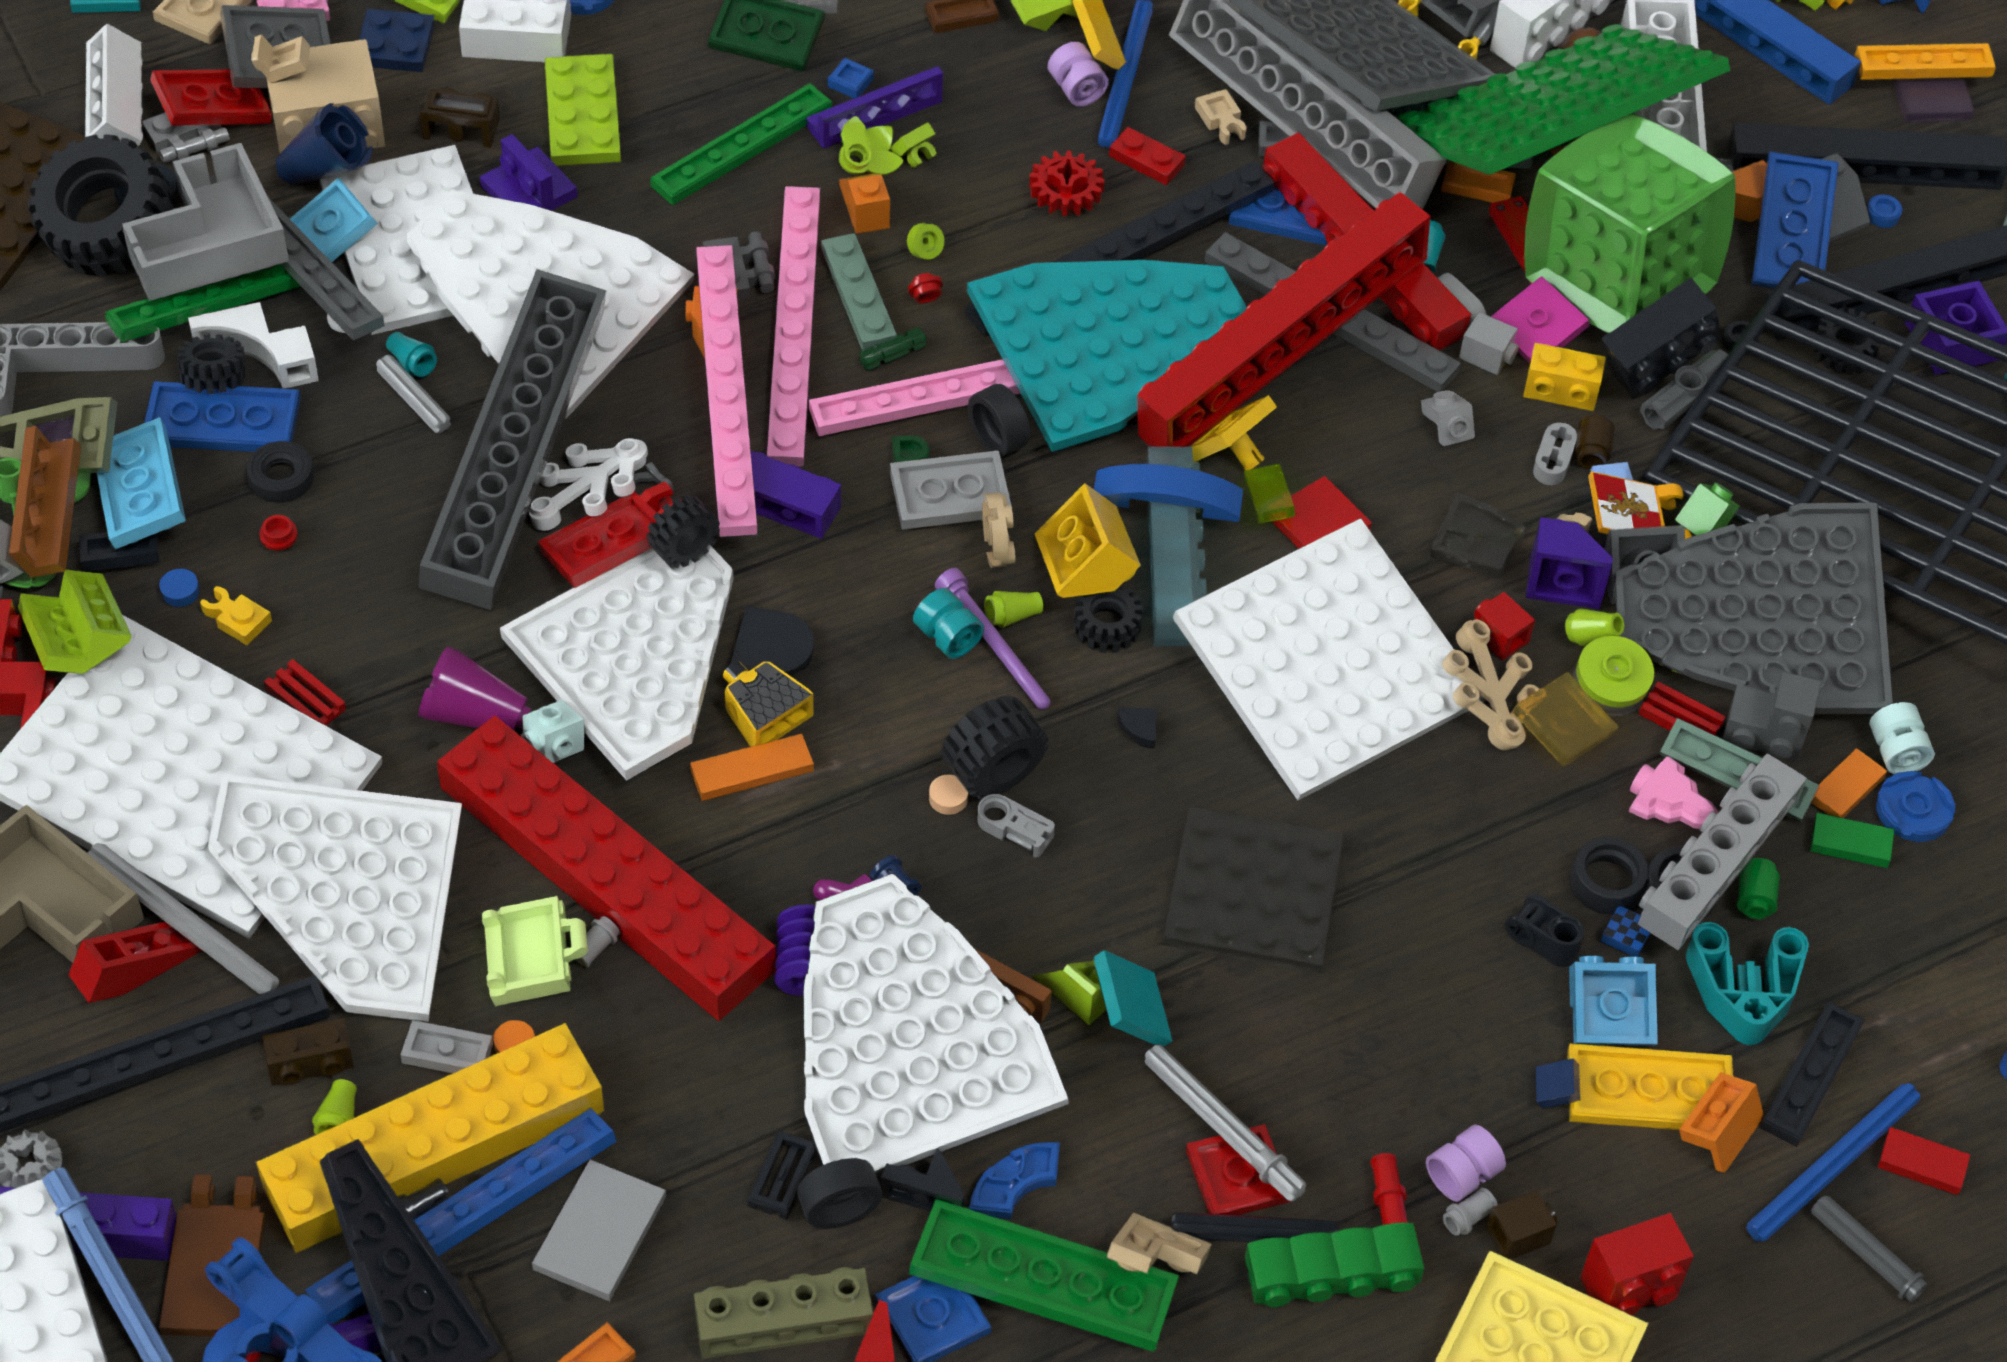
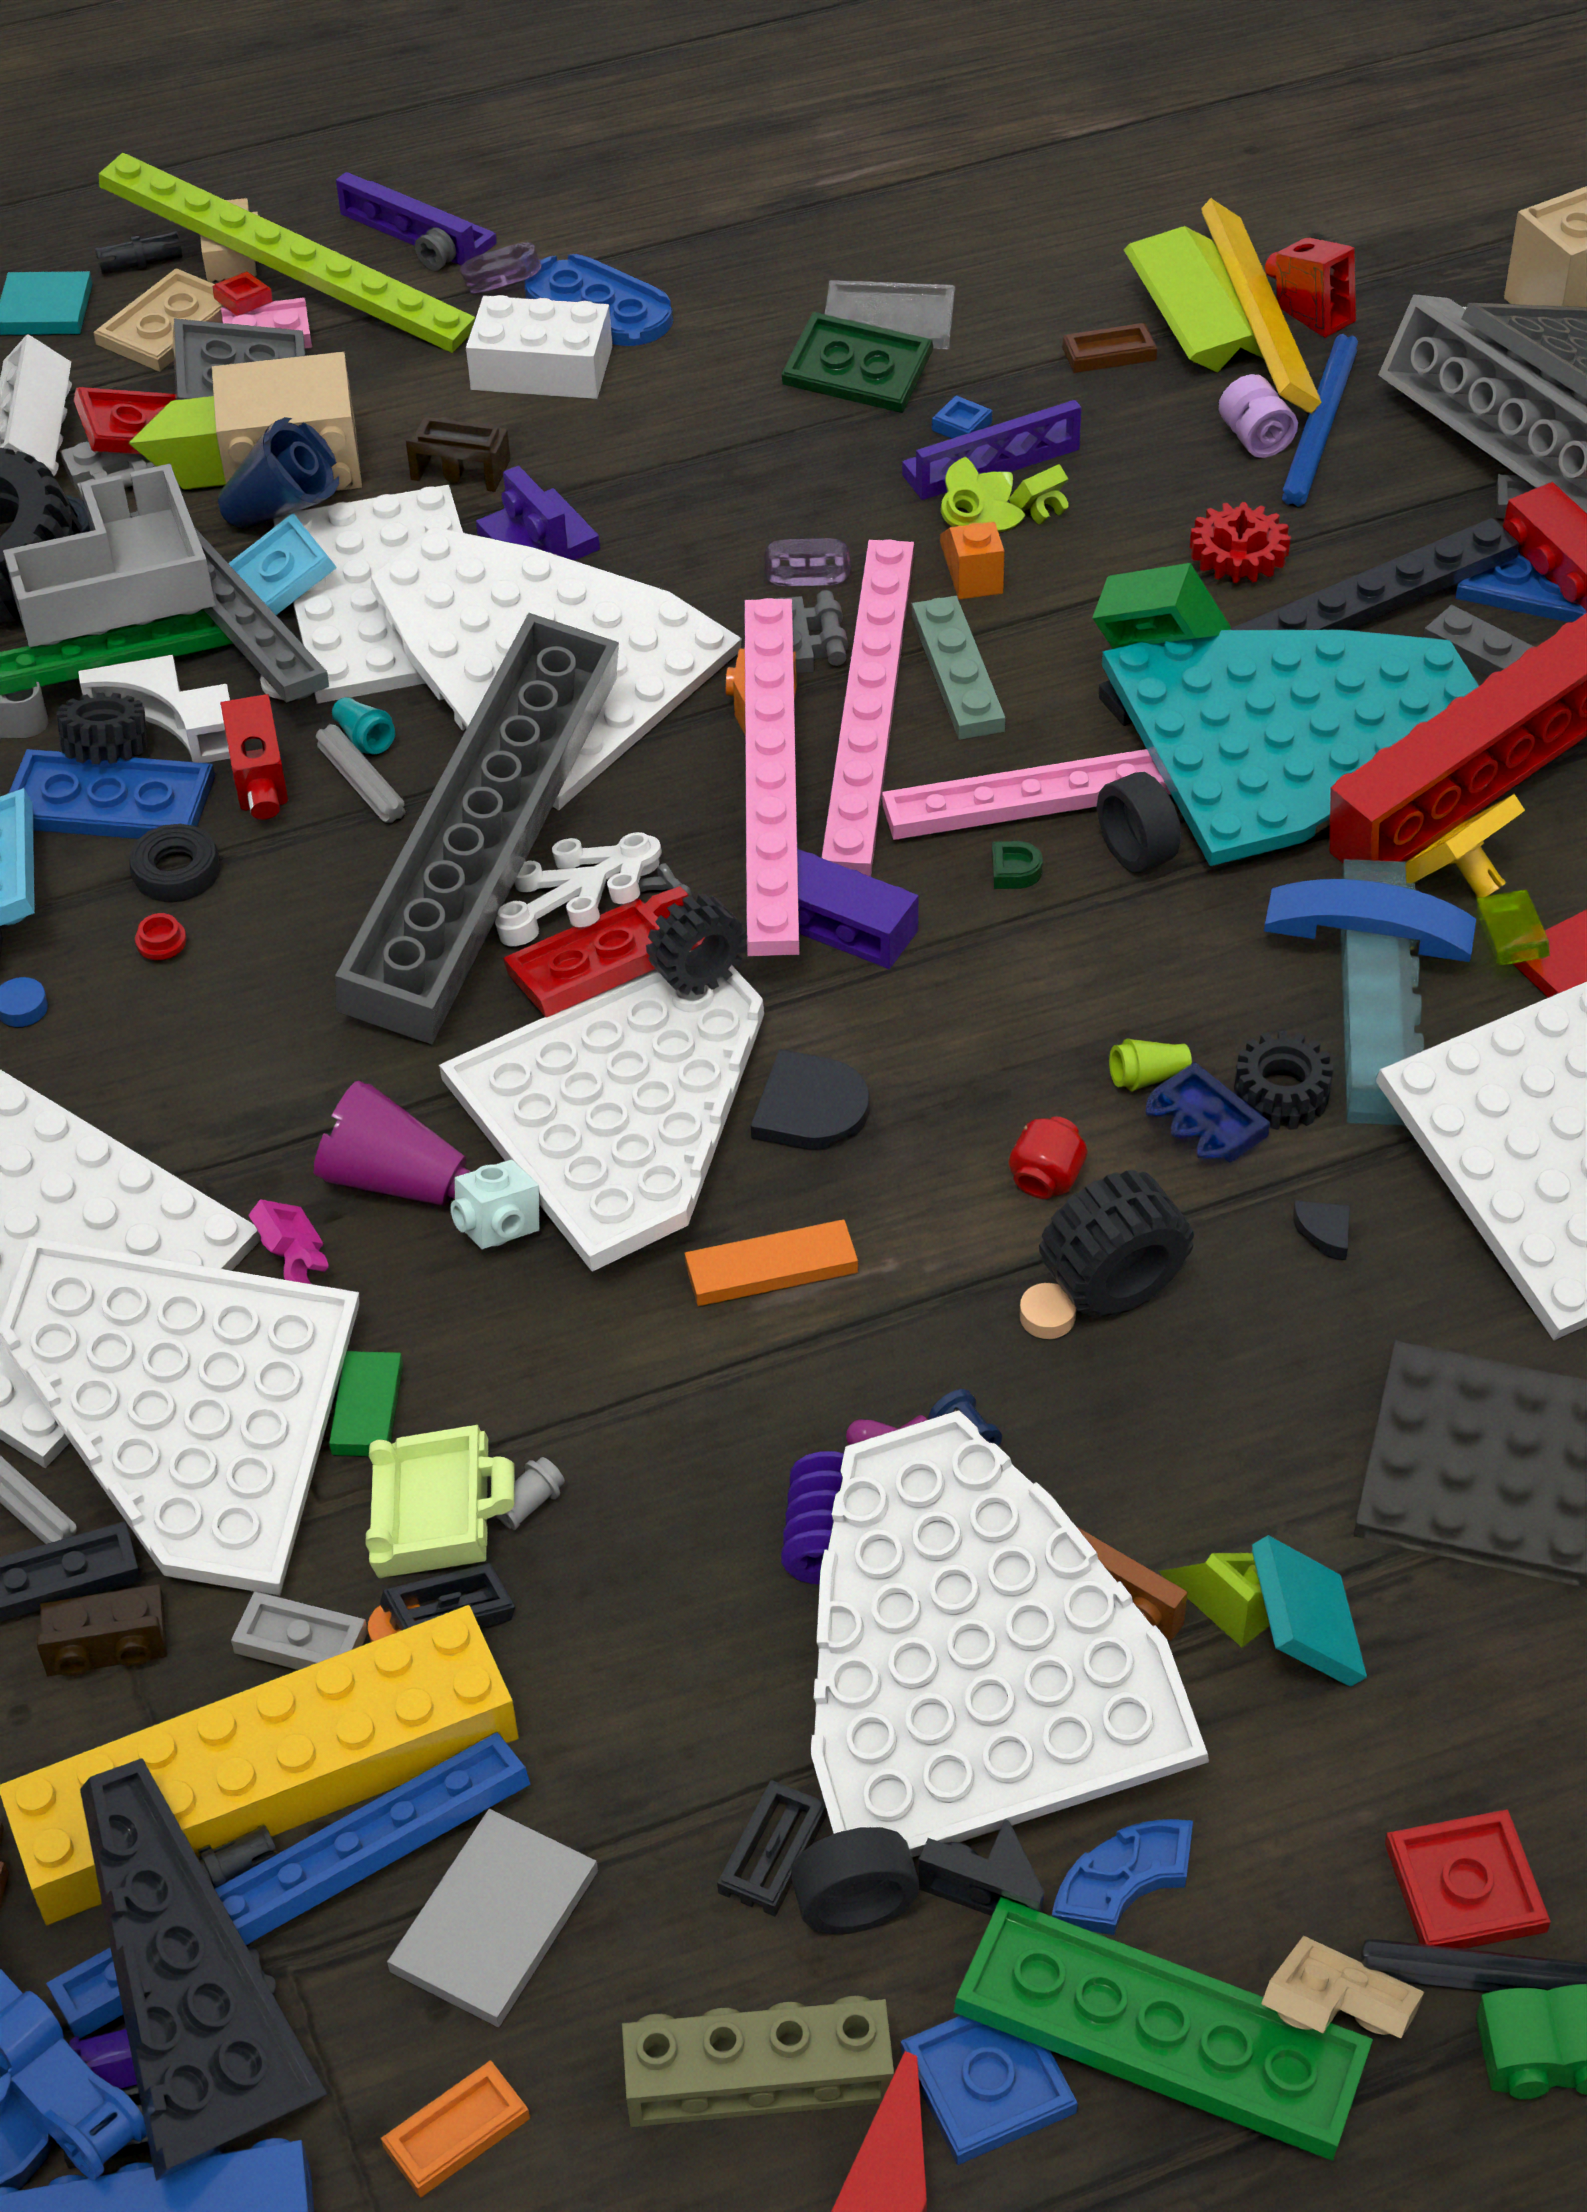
camera: 10 degrees right, 5 degrees down
yellow plate [200,586,272,646] -> none
tan bracket [251,35,310,83] -> none
red tile [264,659,346,726] -> none
lime cone [312,1079,357,1135] -> none
dark blue plate [359,9,435,72] -> none
red brick [437,715,776,1022] -> none
lime plate [545,54,621,166] -> none
green tile [650,83,832,206] -> none
torso [723,661,813,747] -> none
dark green axle [859,327,926,370] -> none
light grey plate [890,450,1012,530] -> none
lime tile [907,223,944,259] -> none
red plate [908,273,943,304] -> none
teal wheel [913,588,984,659] -> none
medium lavender piece [935,568,1050,710] -> none
light grey piece [977,794,1055,858] -> none
tan plate [982,492,1015,568] -> none
yellow slope [1035,483,1141,598] -> none
red plate [1109,127,1186,186] -> none
light grey axle [1145,1045,1306,1201] -> none
tan plate [1195,89,1246,145] -> none
none -> lime slope [129,396,226,490]
none -> red torso [220,694,289,819]
none -> dark pink plate [249,1199,328,1284]
none -> green tile [329,1351,403,1456]
none -> black tile [380,1563,515,1631]
none -> clear purple beam [764,538,851,586]
none -> red head [1008,1116,1088,1199]
none -> green slope [1092,563,1231,649]
none -> clear blue plate [1146,1062,1270,1163]

